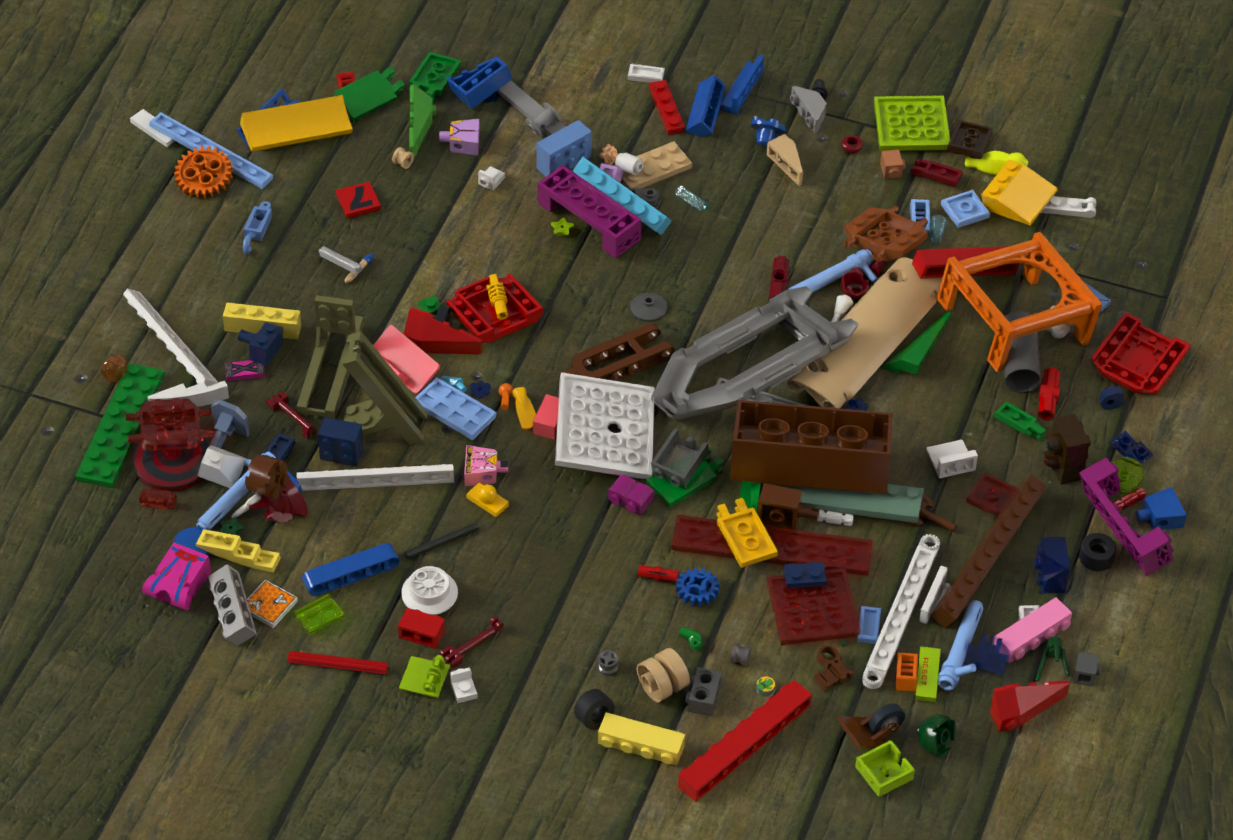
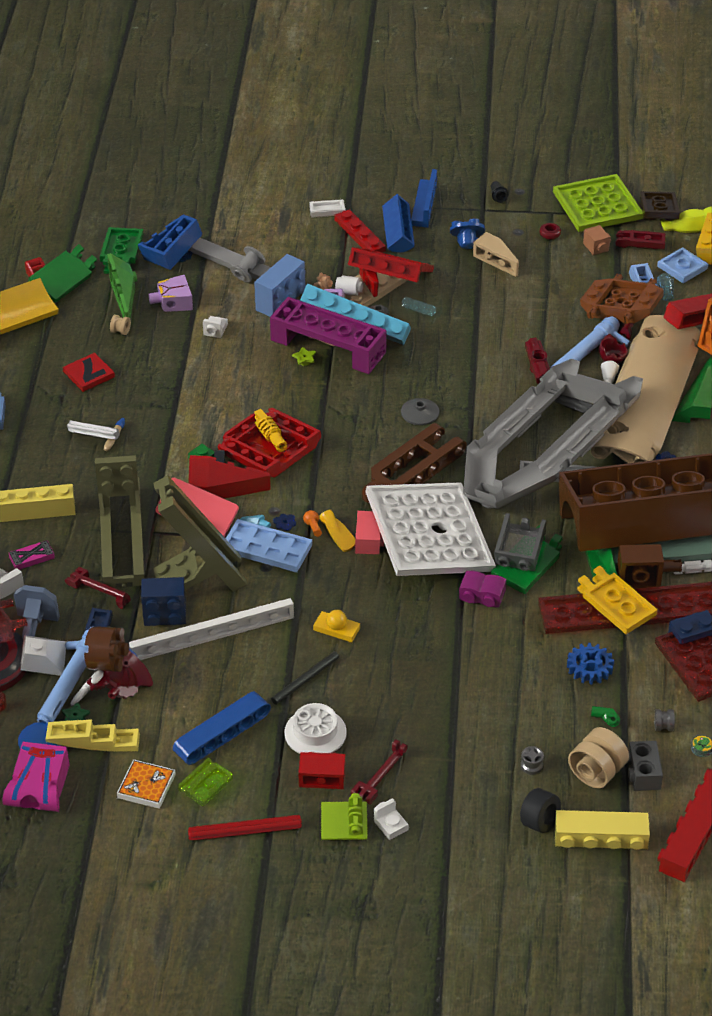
camera: 15 degrees left, 5 degrees down
light grey brick [208,564,257,646] -> none
dark blue brick [238,322,283,367] -> none
bright pink torso [464,445,509,486] -> none
red pin [638,565,679,583] -> none
light grey slope [790,86,826,133] -> none
none -> red window [348,247,434,282]
none -> red slope [359,268,379,297]

